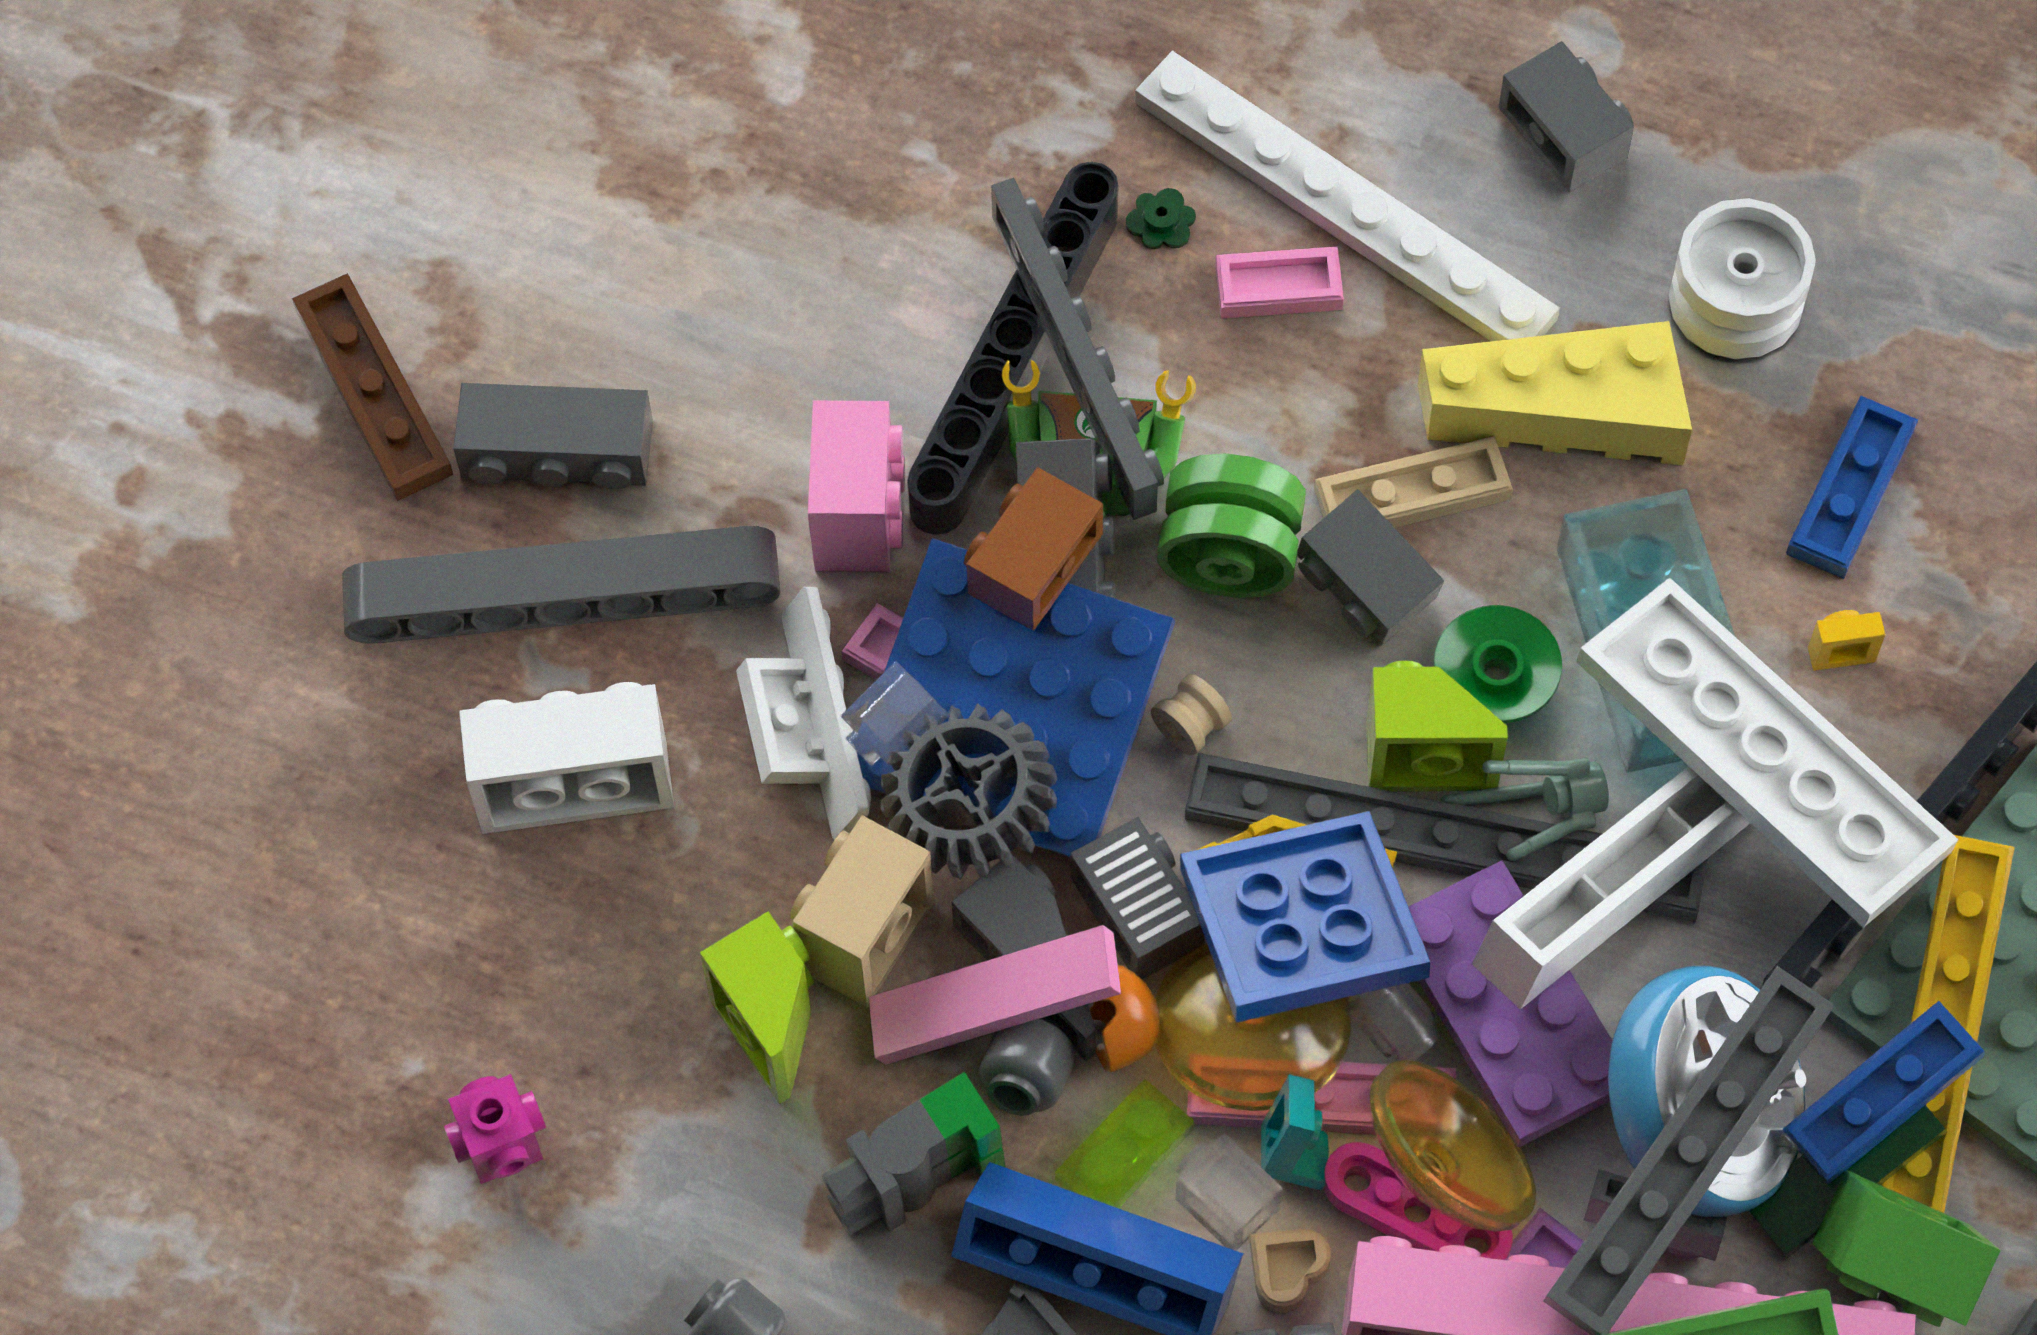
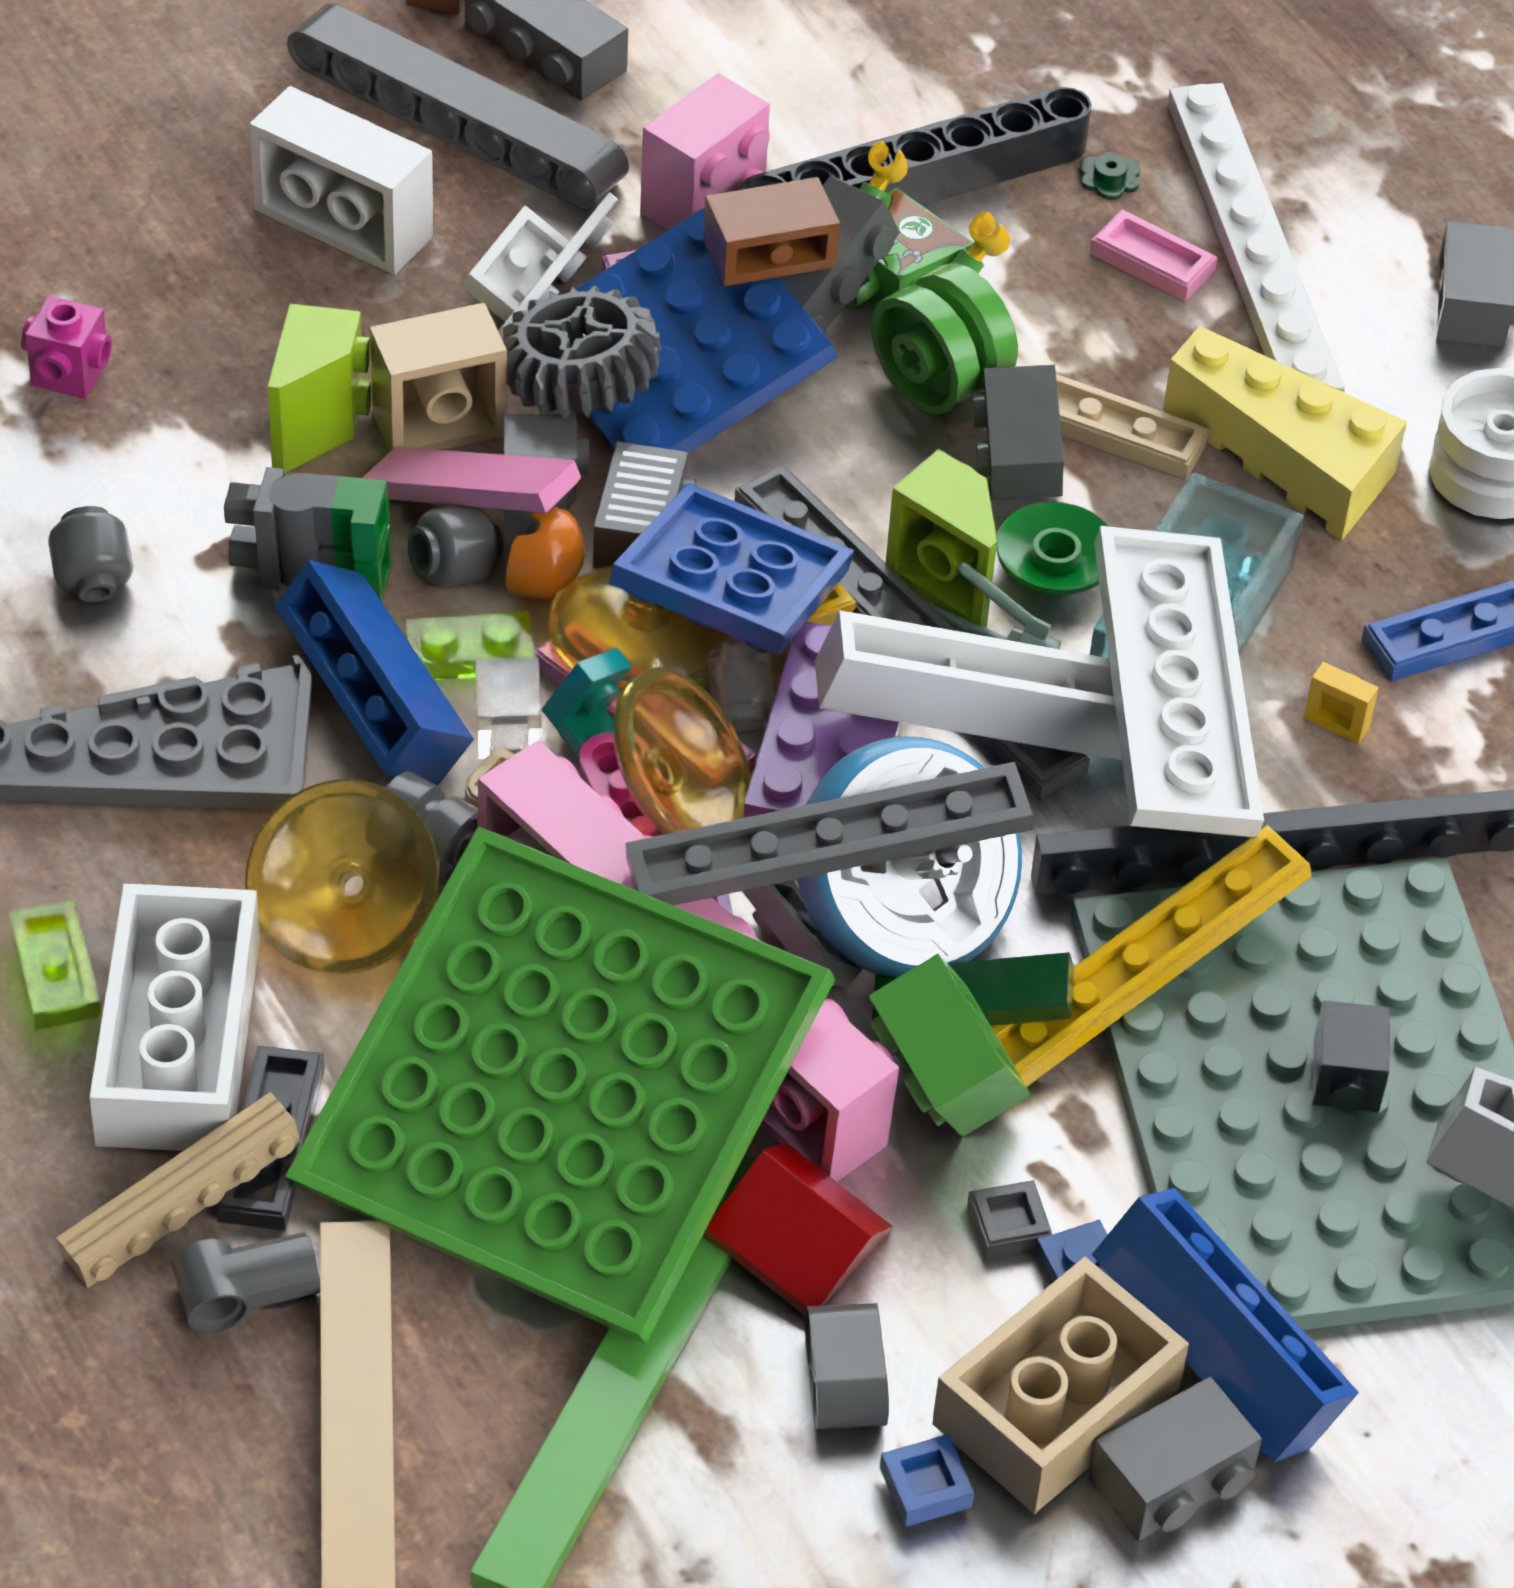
camera: 35 degrees right, 15 degrees down
clear brick [840,661,948,767] -> none
dark grey plate [991,177,1164,520] -> none
tan wheel [1151,674,1232,756] -> none
blue tile [1782,1001,1985,1185] -> none

